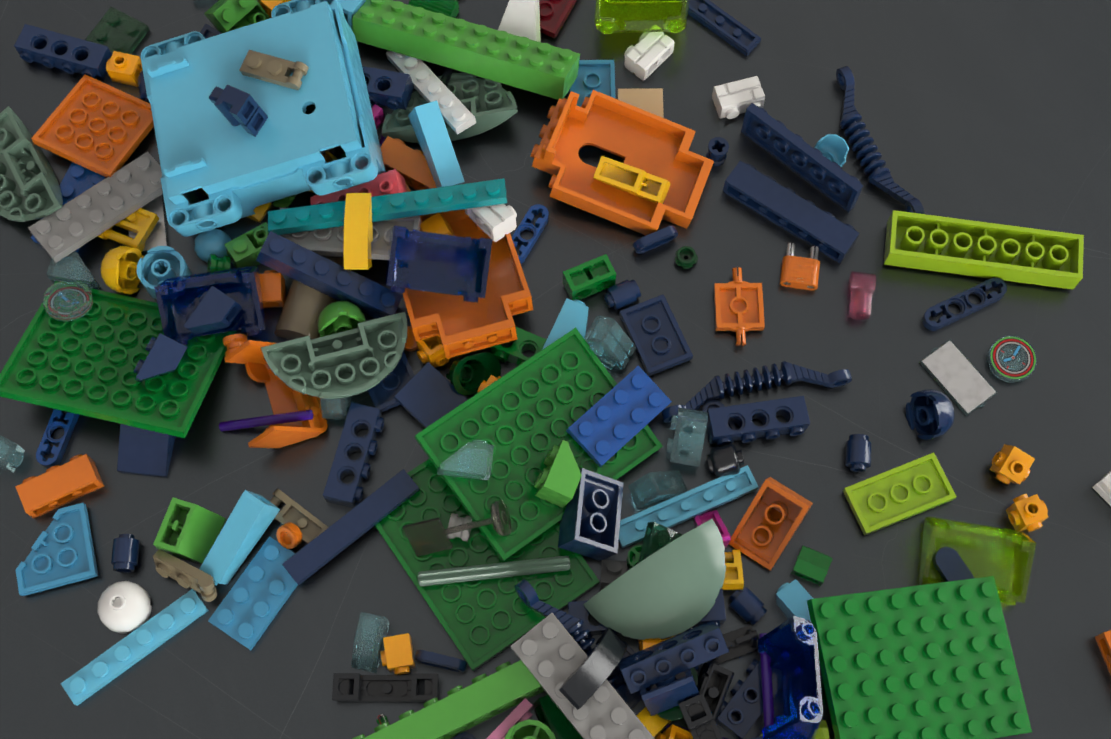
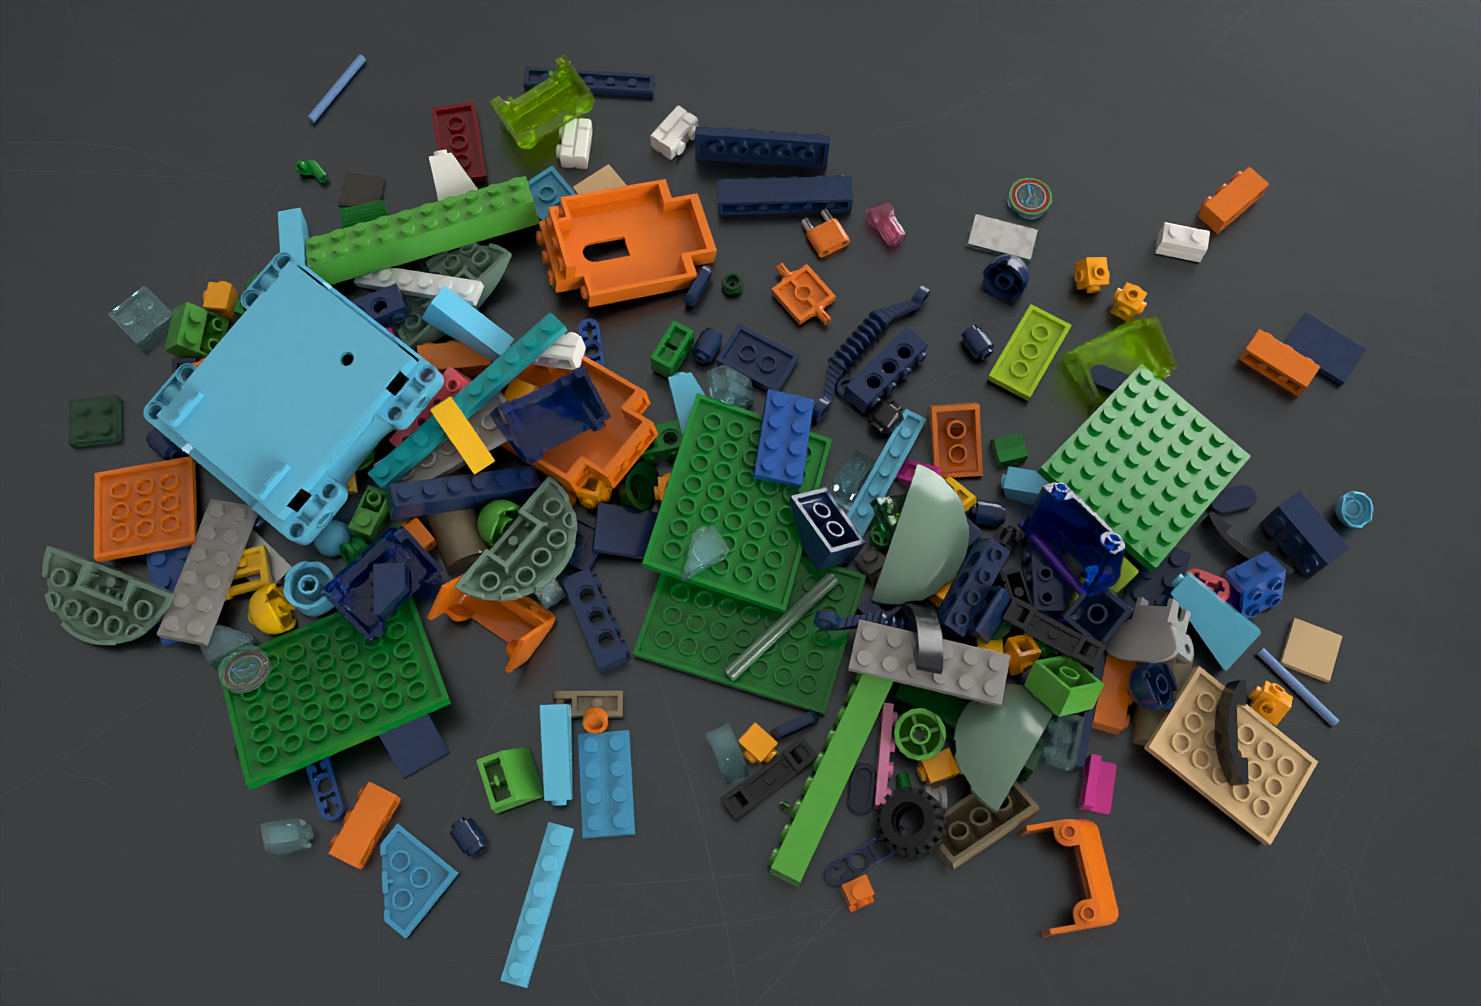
camera: 40 degrees left, 0 degrees up
dark blue brick [14,24,112,81] -> none
white cylinder [97,581,152,634] -> none
light orange brick [106,51,143,87] -> none
dark blue slope [133,333,187,382] -> none
dark tan plate [153,549,217,602] -> none
dark blue hips [209,84,268,137] -> none
dark purple bar [219,410,313,432] -> none
orange wheel [223,334,248,357] -> none
dark tan plate [240,50,309,90] -> none
dark blue tile [282,469,420,585] -> none
clear smoke piece [403,500,511,557] -> none
light grey wheel [447,513,472,542] -> none
bright green slope [534,440,582,508] -> none
yellow slope [593,156,671,204] -> none
clear light blue brick [666,408,708,467] -> none
dark blue bush [706,137,729,166] -> none
medium azure hair [814,134,849,167] -> none
dark blue piece [836,66,925,214] -> none
lime brick [884,210,1084,290] -> none
dark blue beam [922,277,1007,331] -> none

